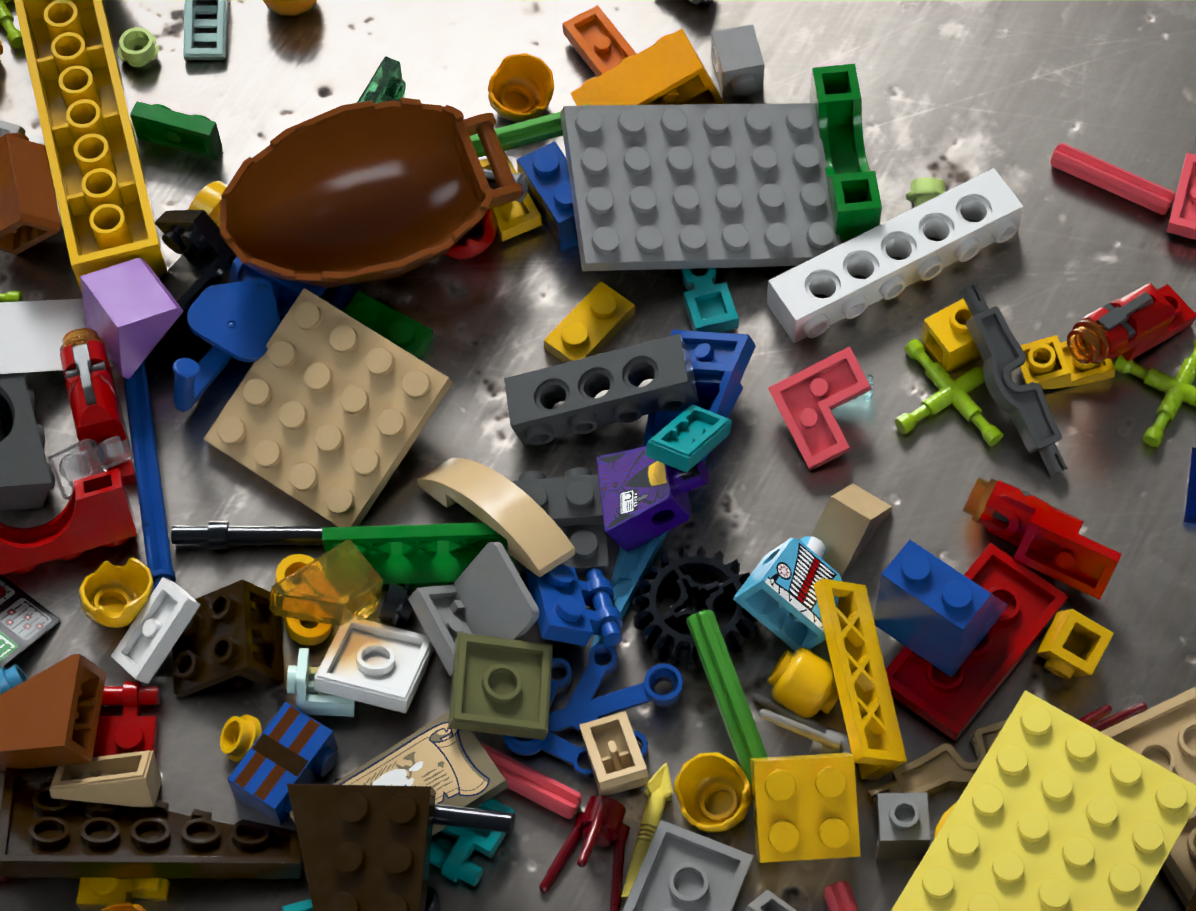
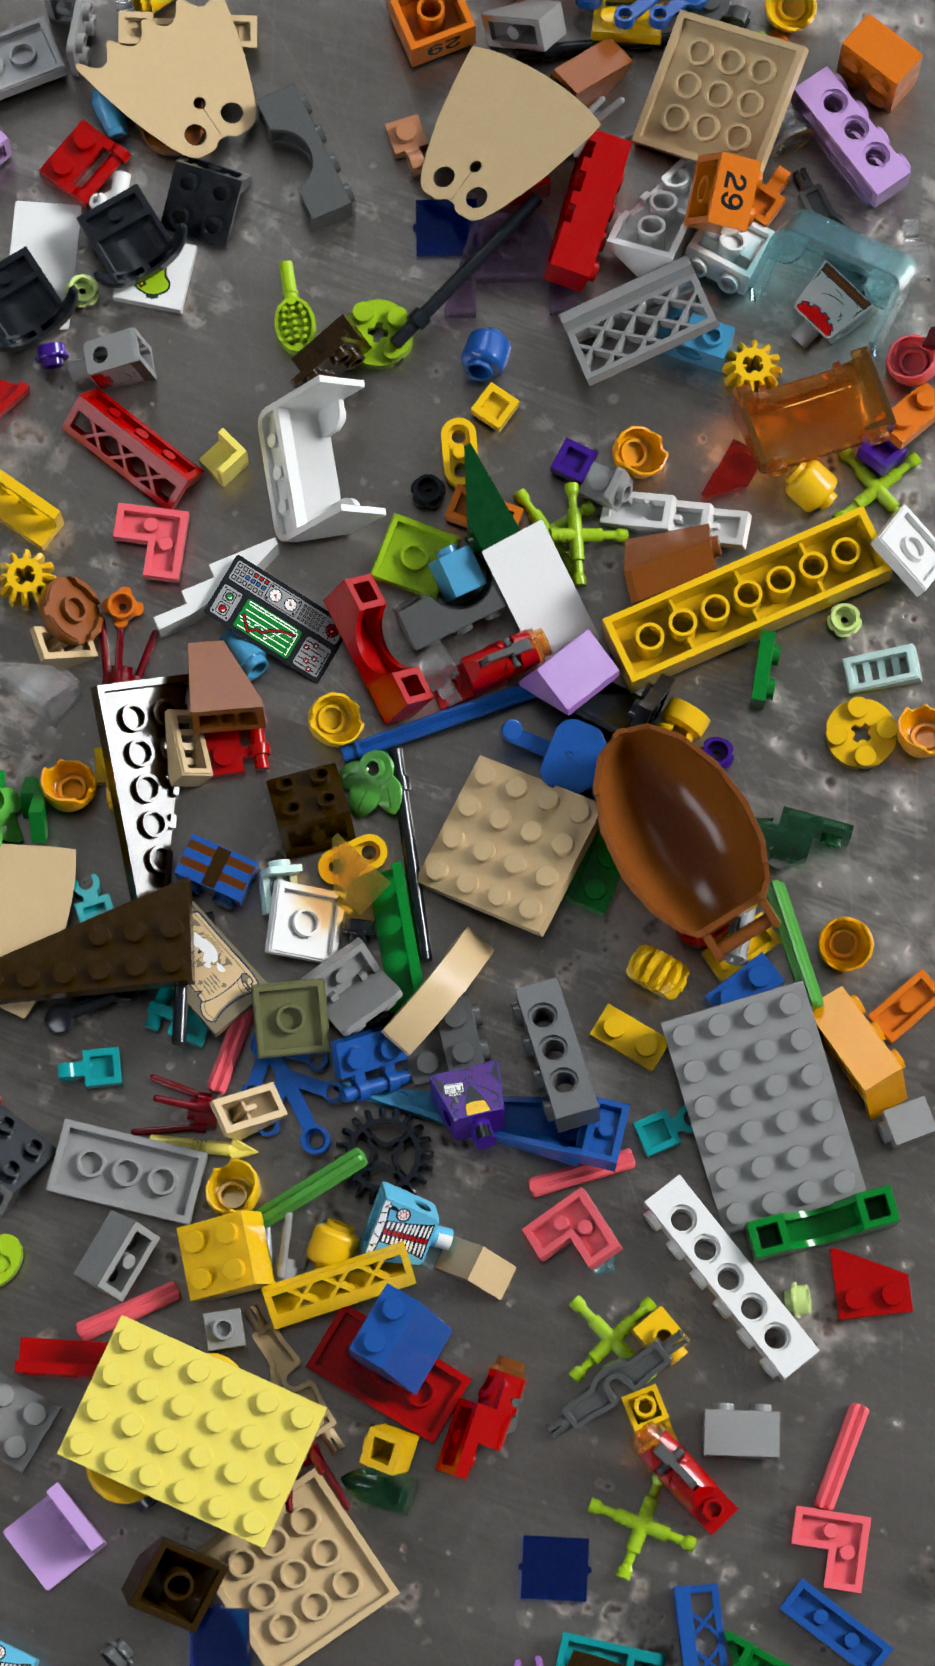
camera: 80 degrees right, 15 degrees up
white plate [111,577,201,684] -> none
yellow plate [220,714,263,763] -> none
teal plate [645,404,732,473] -> none
none -> bright green plate [339,750,403,818]
none -> clear green plate [340,1467,418,1516]
none -> coral axle [528,1148,635,1197]
none -> yellow gear [626,944,690,1000]
none -> light grey brick [702,1403,780,1460]
none -> yellow plate [825,696,897,771]
none -> red wing [829,1248,913,1321]

